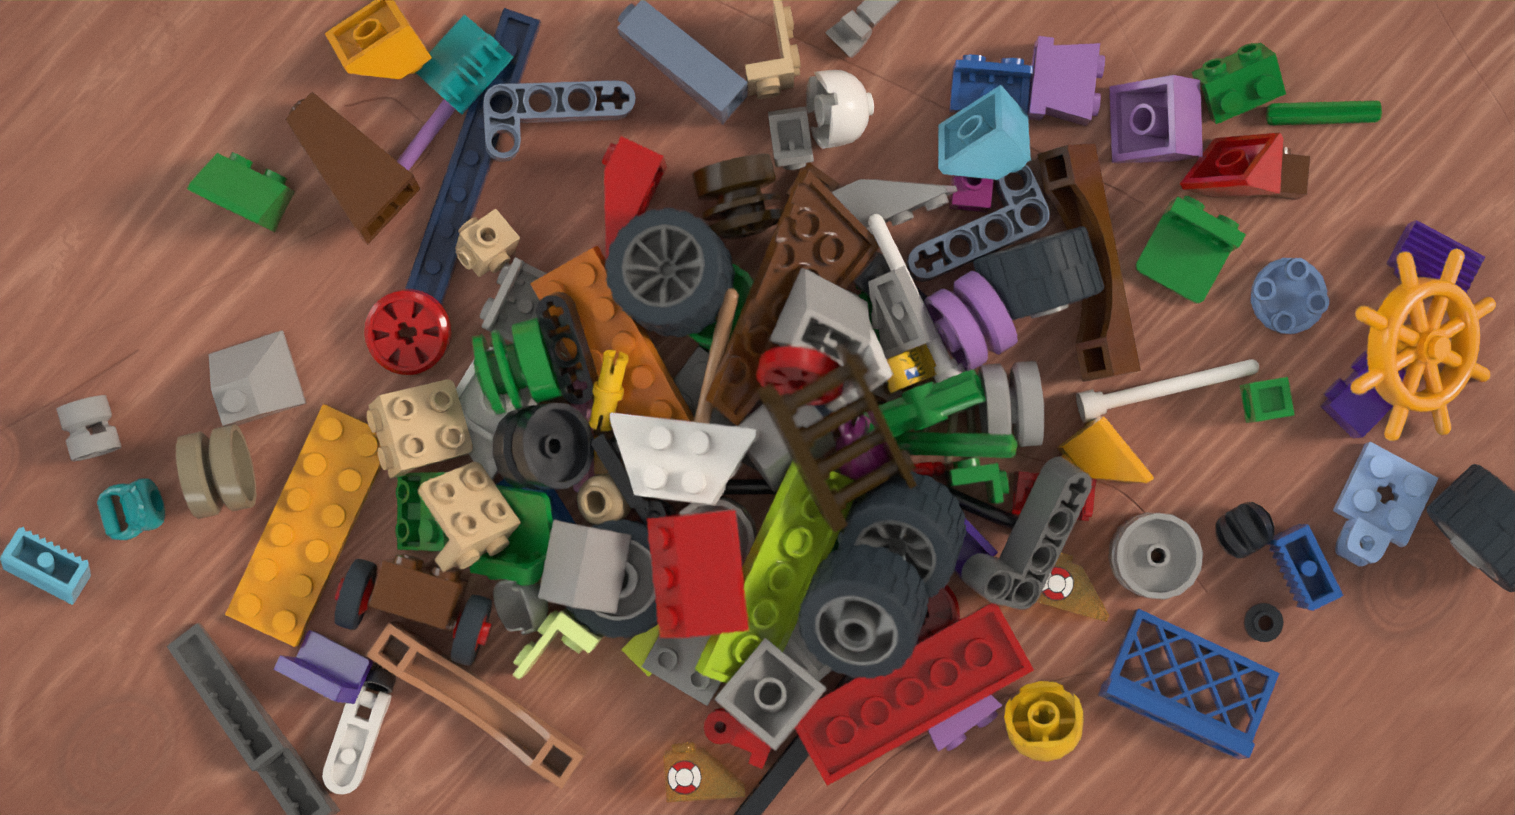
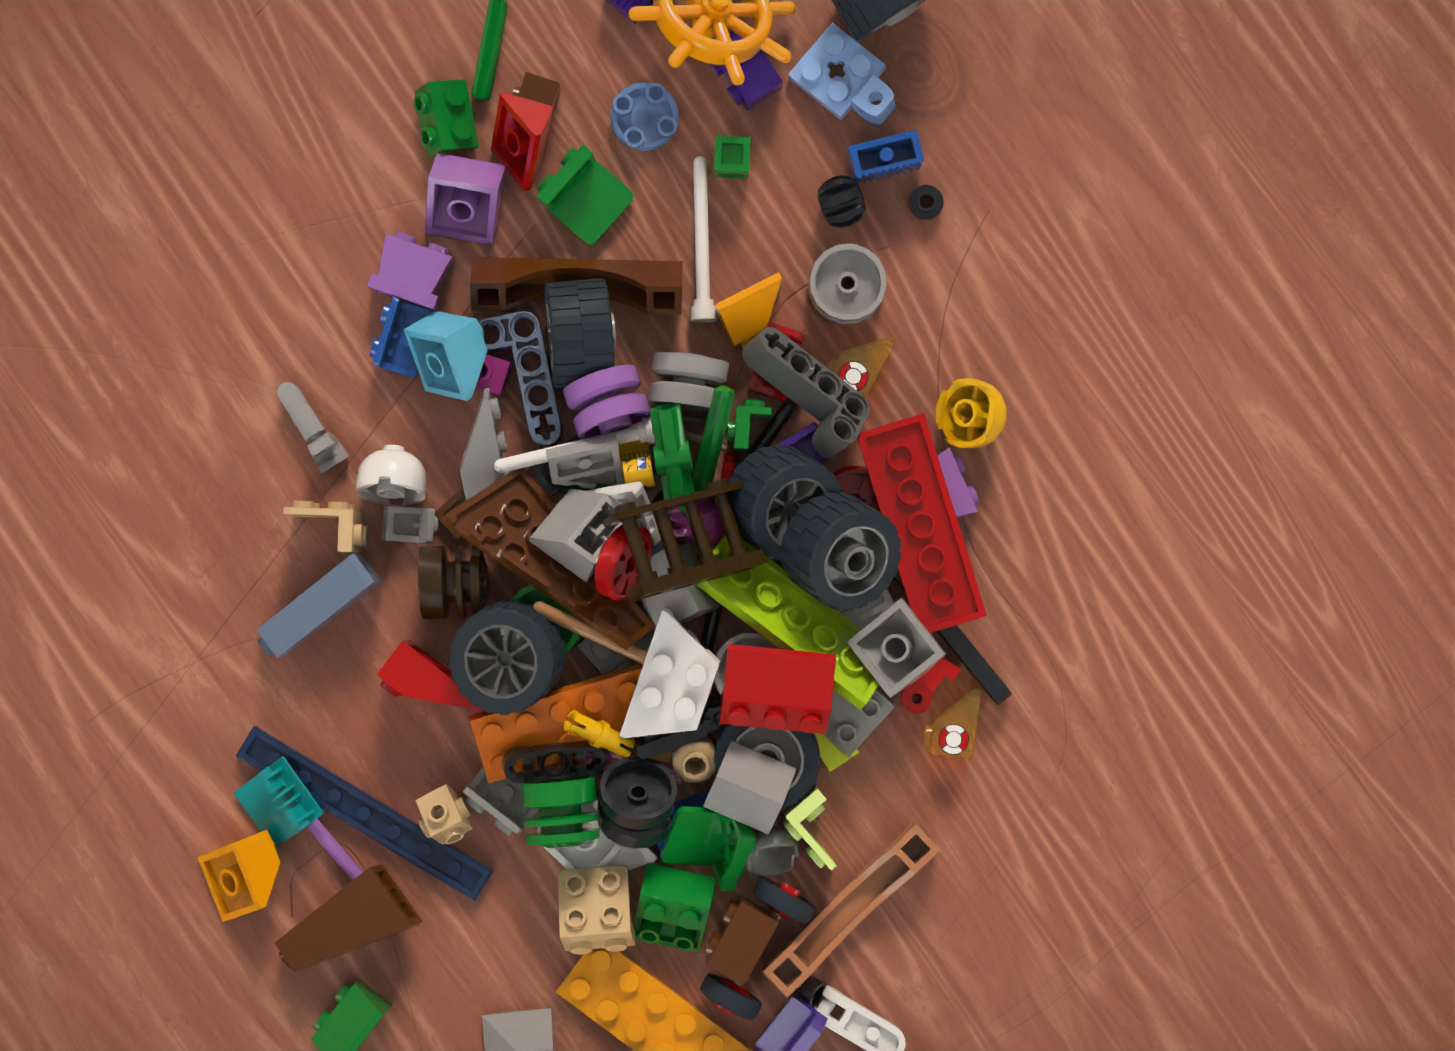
camera: 90 degrees left, 0 degrees up
red wheel [364,289,451,375] -> none
tan bracket [418,462,521,572] -> none
sand blue beam [483,80,636,162] -> none
blue fence [1098,609,1280,760] -> none

